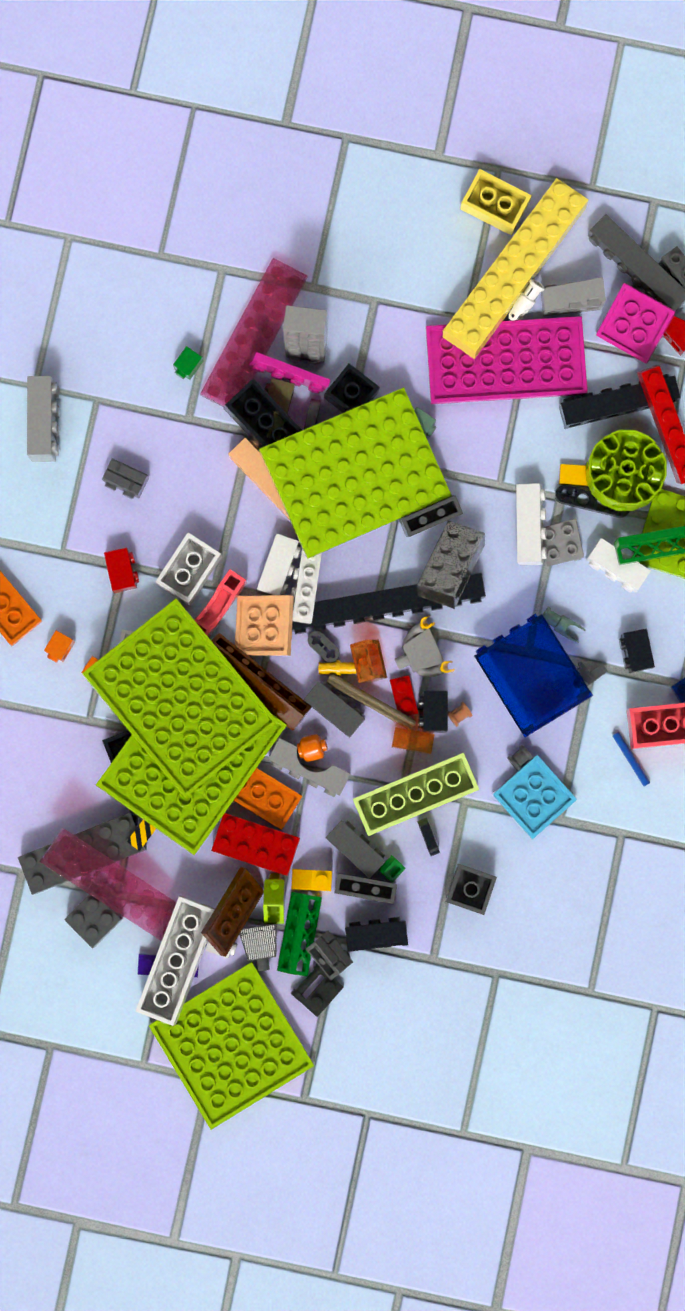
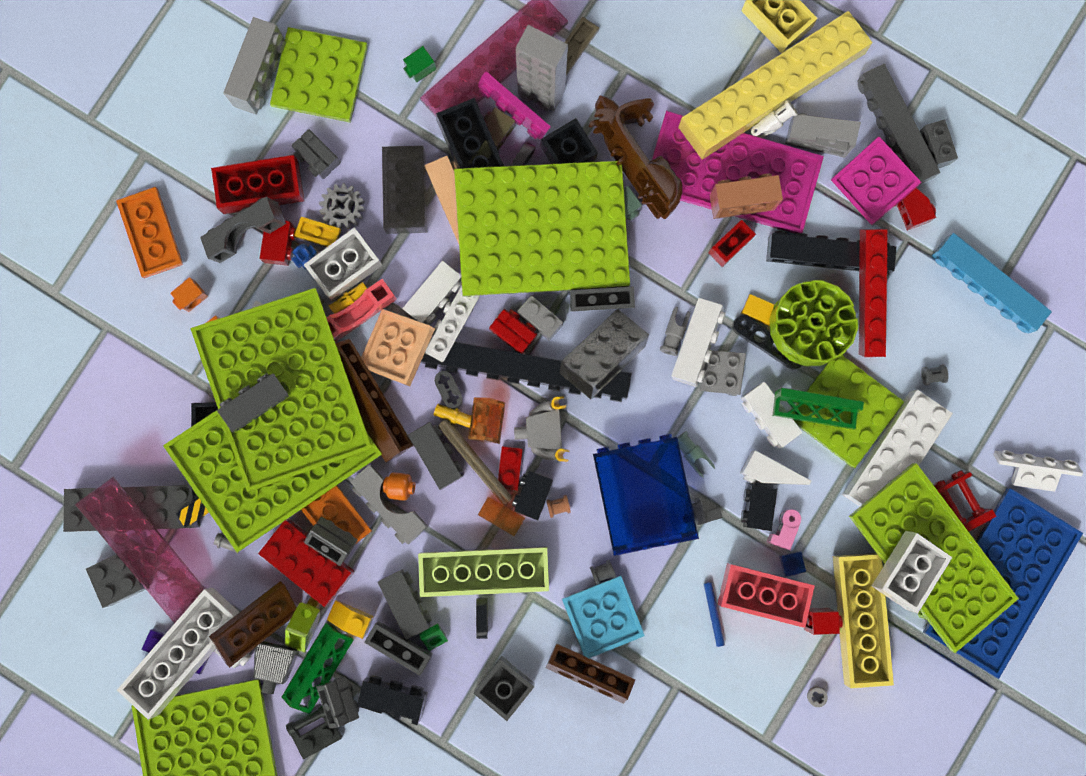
camera: 20 degrees right, 0 degrees up
none -> dark grey arch [200,197,286,263]
none -> red brick [211,155,305,214]
none -> light grey pin [214,533,238,554]
none -> dark grey brick [217,373,289,433]
none -> lime plate [270,27,368,123]
none -> blue gear [291,244,318,270]
none -> yellow plate [294,217,341,247]
none -> dark grey brick [304,517,358,566]
none -> light grey gear [319,183,365,229]
none -> yellow pin [328,282,367,314]
none -> clear smoke brick [382,146,427,234]
none -> red brick [489,309,537,354]
none -> light grey brick [518,295,563,341]
none -> reddish brown brick [545,644,636,704]
none -> dark tan tile [564,17,599,76]
none -> reddish brown piece [589,95,683,219]
none -> light grey piece [660,307,690,356]
none -> red brick [708,220,756,268]
none -> nougat brick [710,173,783,219]
none -> white slope [740,450,811,485]
none -> bright pink leg [767,509,801,550]

